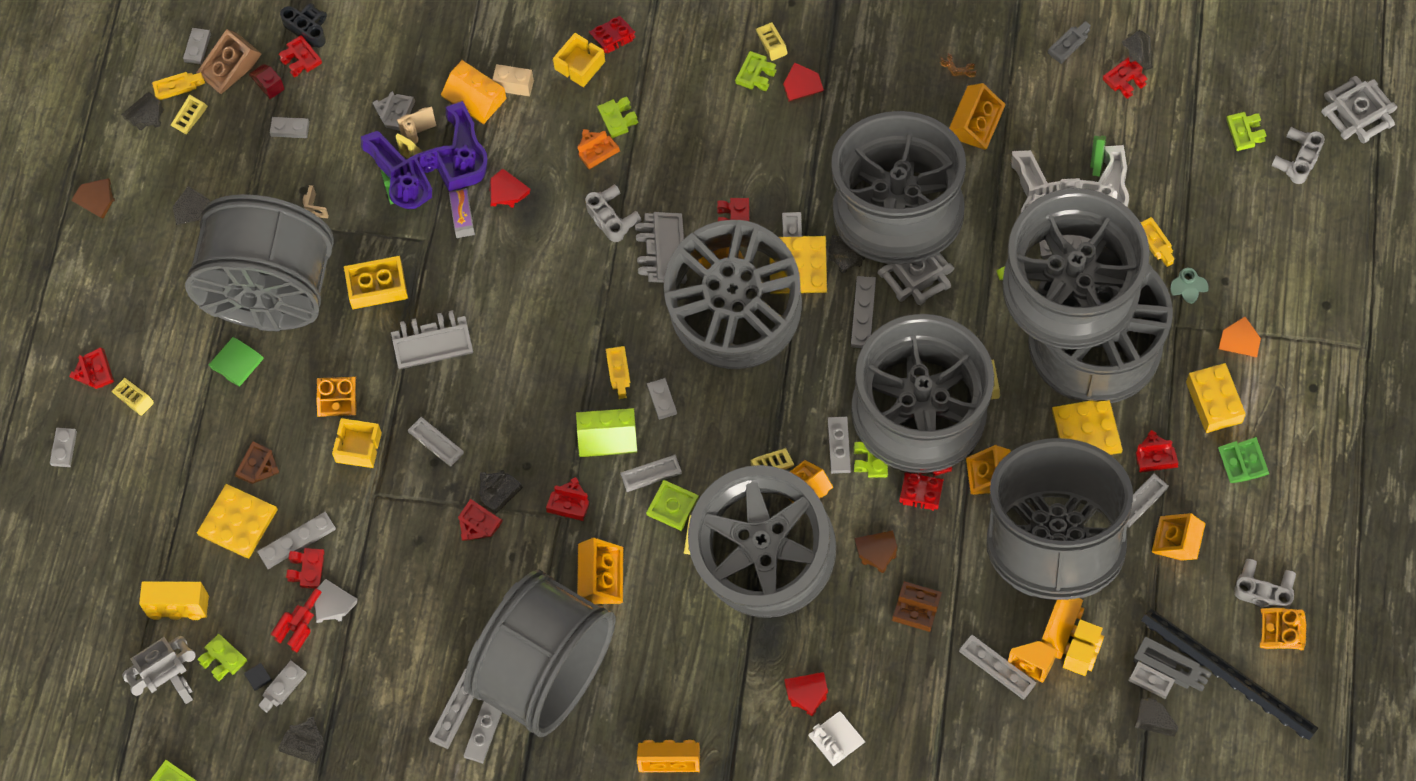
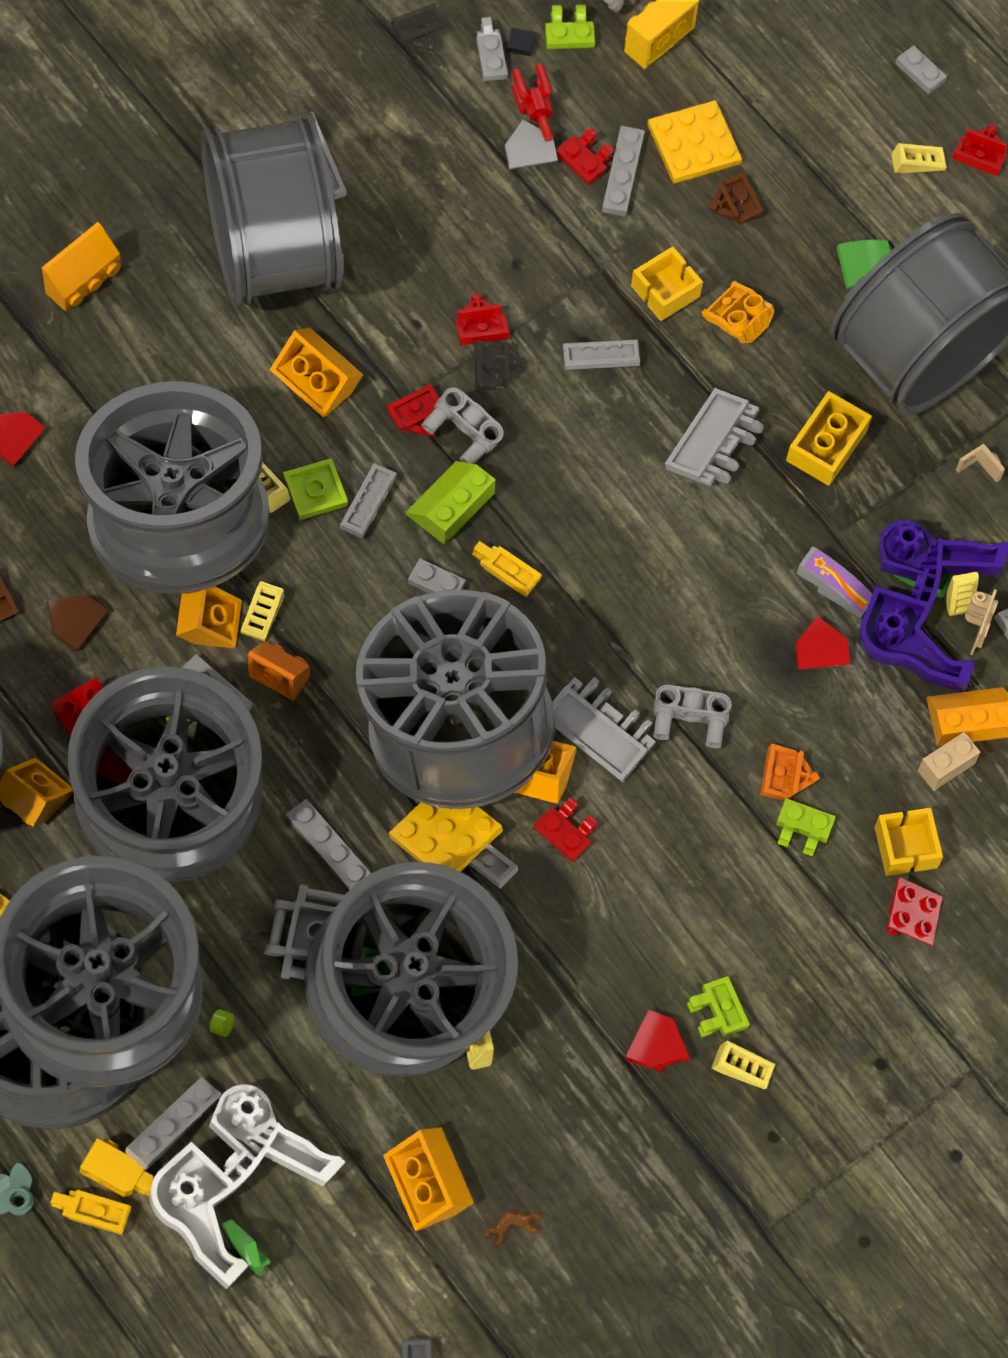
camera: 125 degrees right, 0 degrees up
none -> orange slope [247,641,310,701]
none -> light grey piece [421,387,503,464]

